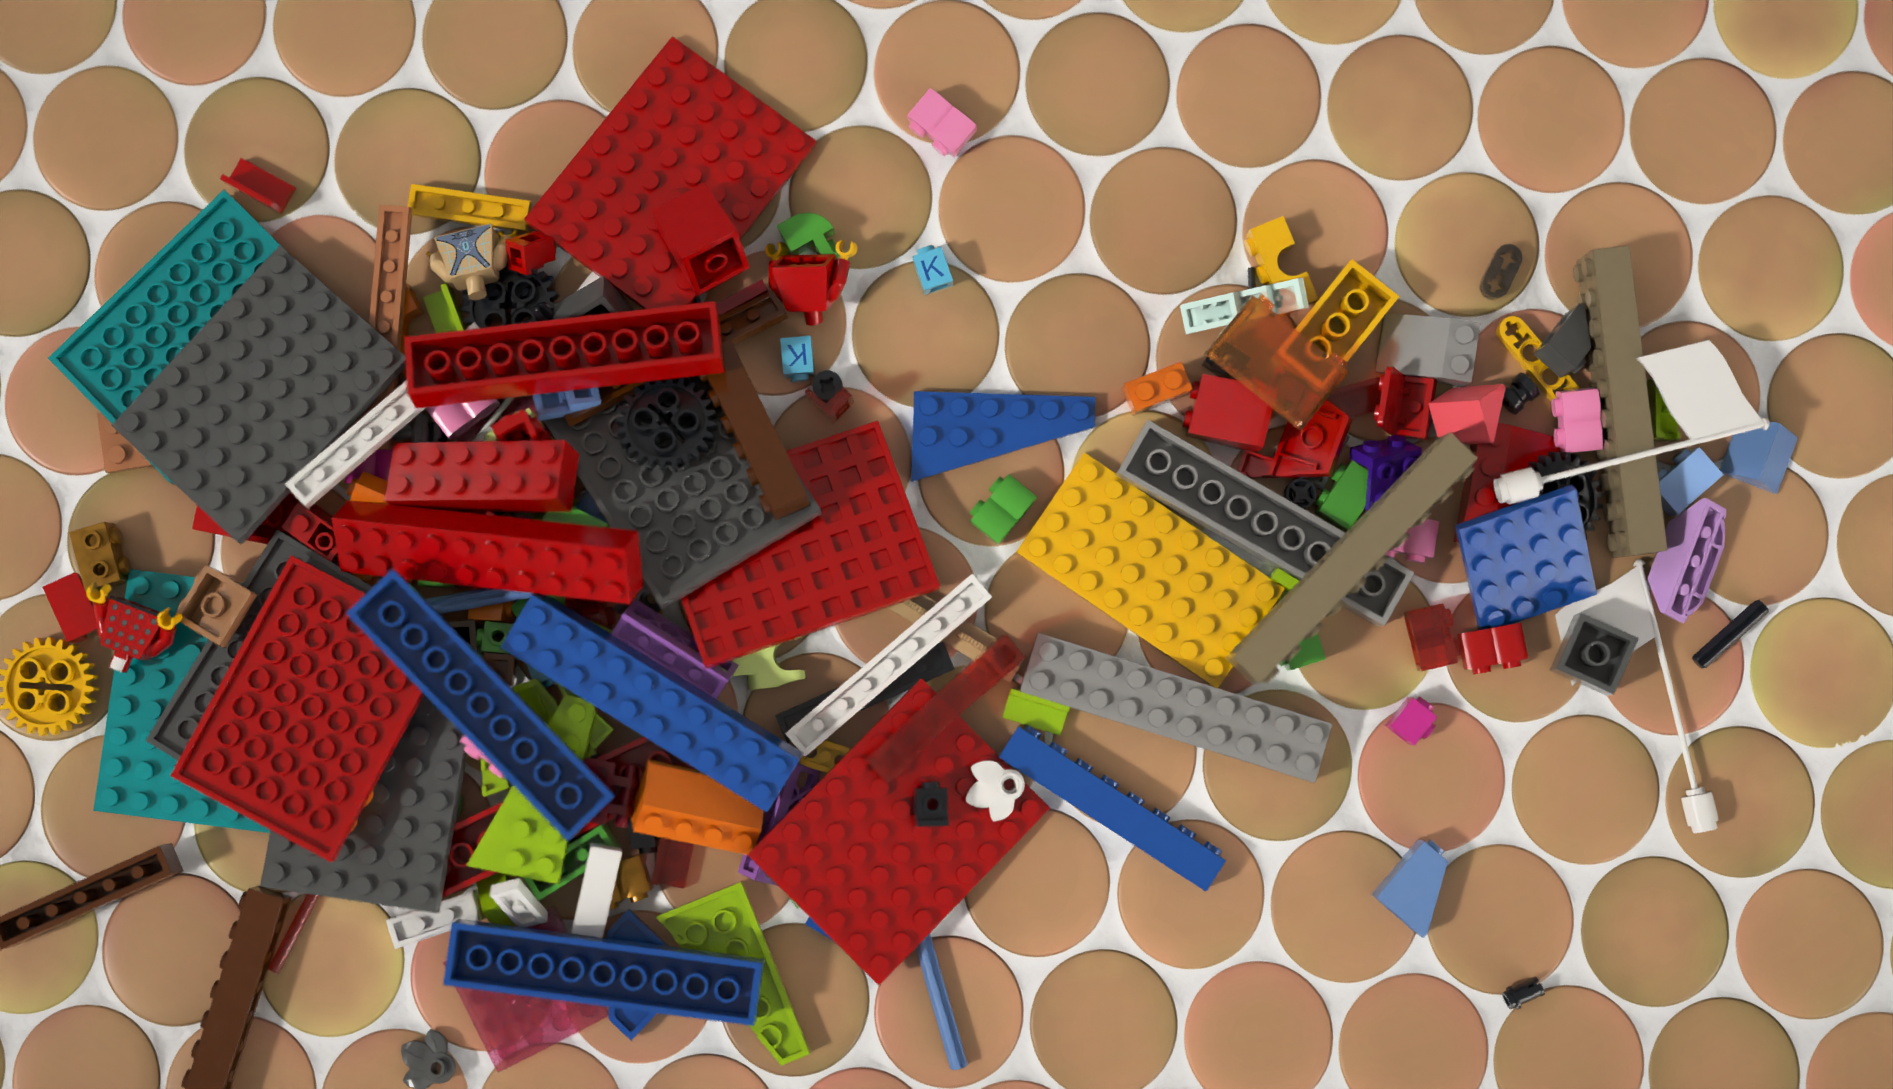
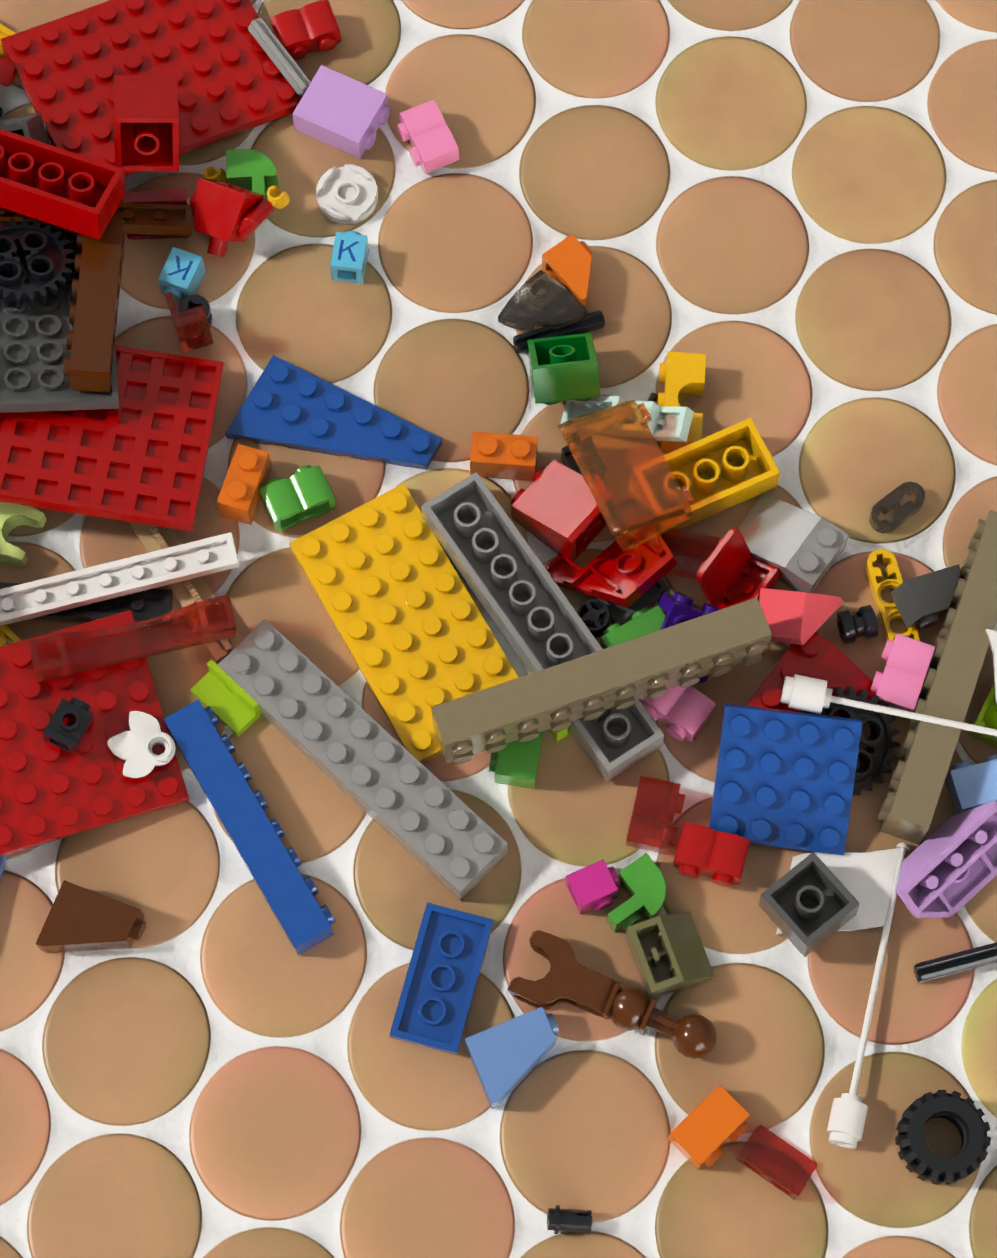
camera: 25 degrees right, 15 degrees down
none -> reddish brown slope [36,880,146,953]
none -> orange brick [217,444,272,525]
none -> light grey axle [248,18,311,96]
none -> red brick [270,0,342,61]
none -> lavender brick [292,65,391,159]
none -> white tile [316,164,378,225]
none -> blue plate [390,902,494,1055]
none -> clear smoke brick [498,270,588,331]
none -> reddish brown piece [507,930,717,1059]
none -> black axle [513,310,605,353]
none -> green brick [527,333,600,405]
none -> orange slope [542,234,592,314]
none -> bright green brick [607,853,666,932]
none -> olive slope [625,912,714,1000]
none -> orange brick [668,1084,750,1169]
none -> clear red panel [736,1125,817,1200]
none -> black tyre [895,1090,991,1185]

